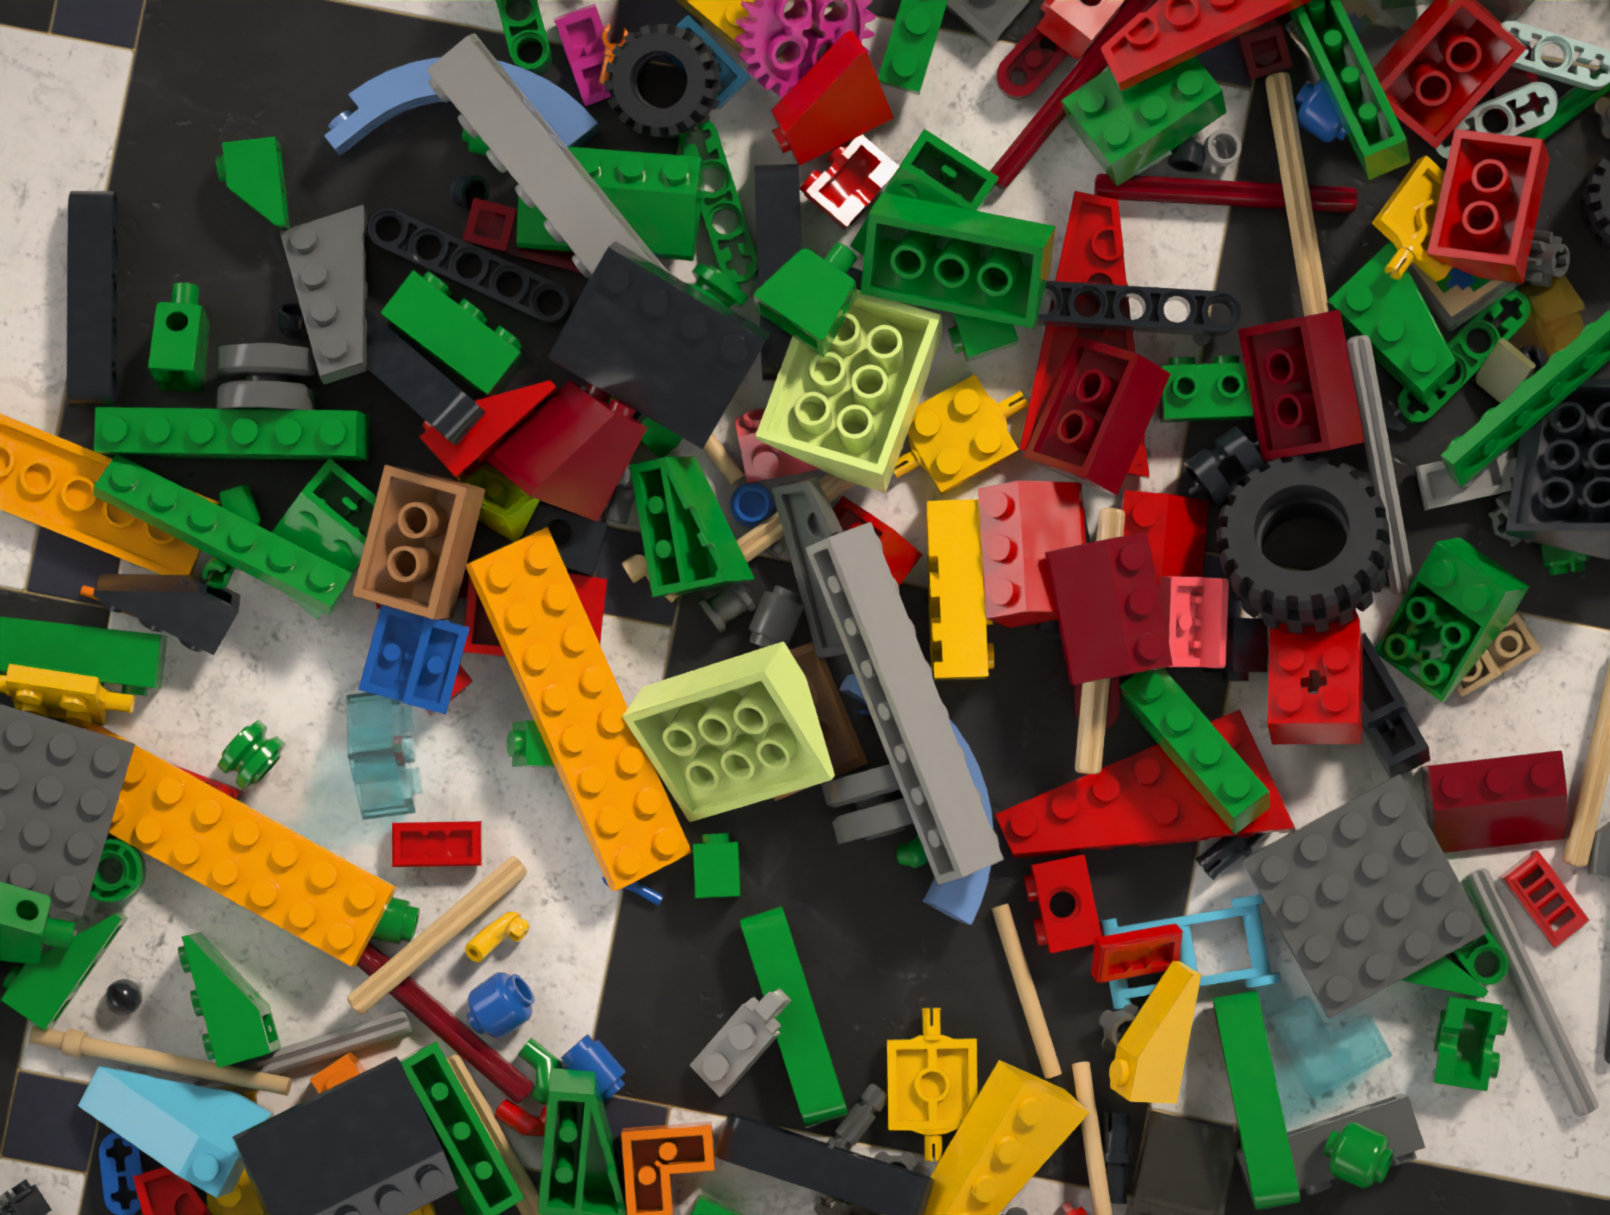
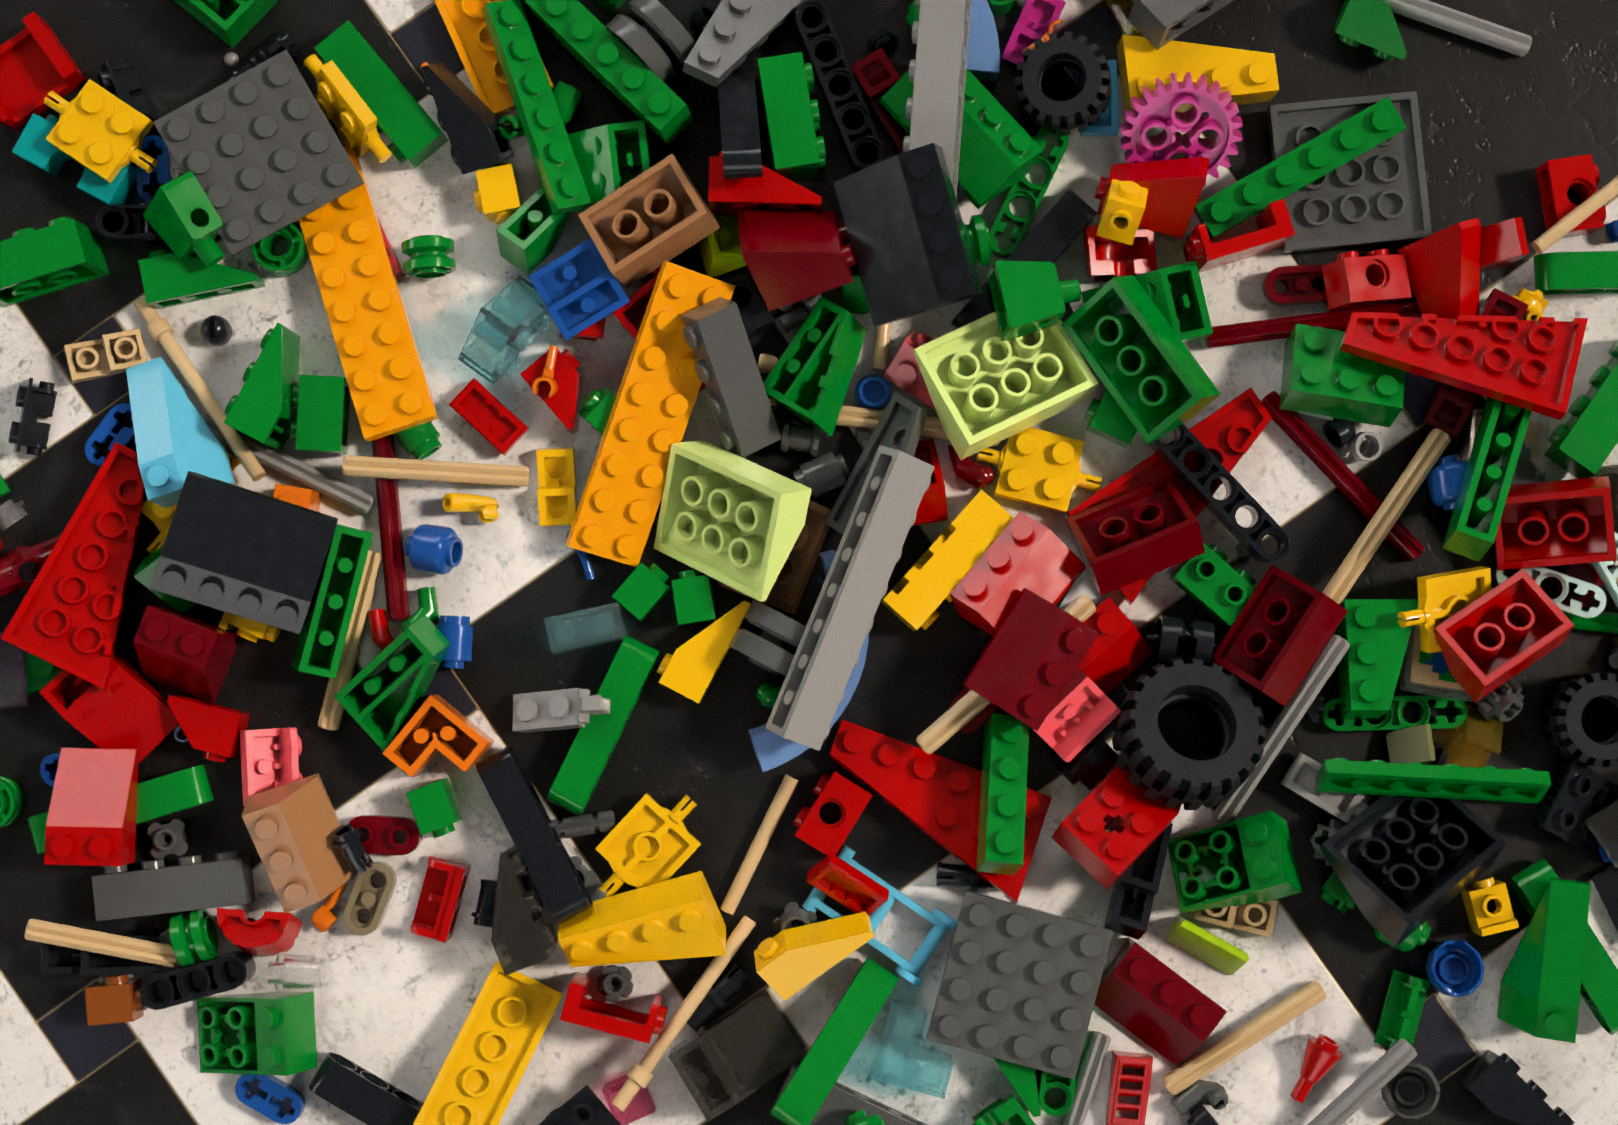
camera: 50 degrees right, 0 degrees up
none -> tan slope [64,328,148,384]
none -> green brick [290,375,350,455]
none -> yellow brick [473,163,523,224]
none -> green slope [496,186,571,275]
none -> red slope [520,345,582,434]
none -> orange hand [532,345,558,398]
none -> yellow slope [536,447,577,526]
none -> clear light blue brick [544,602,628,654]
none -> yellow slope [657,600,751,704]
none -> green brick [671,569,717,626]
none -> dark grey brick [681,297,782,458]
none -> dark red arm [948,445,995,488]
none -> yellow brick [1096,179,1148,245]
none -> lime slope [1166,916,1249,975]
none -> red panel [1183,199,1296,273]

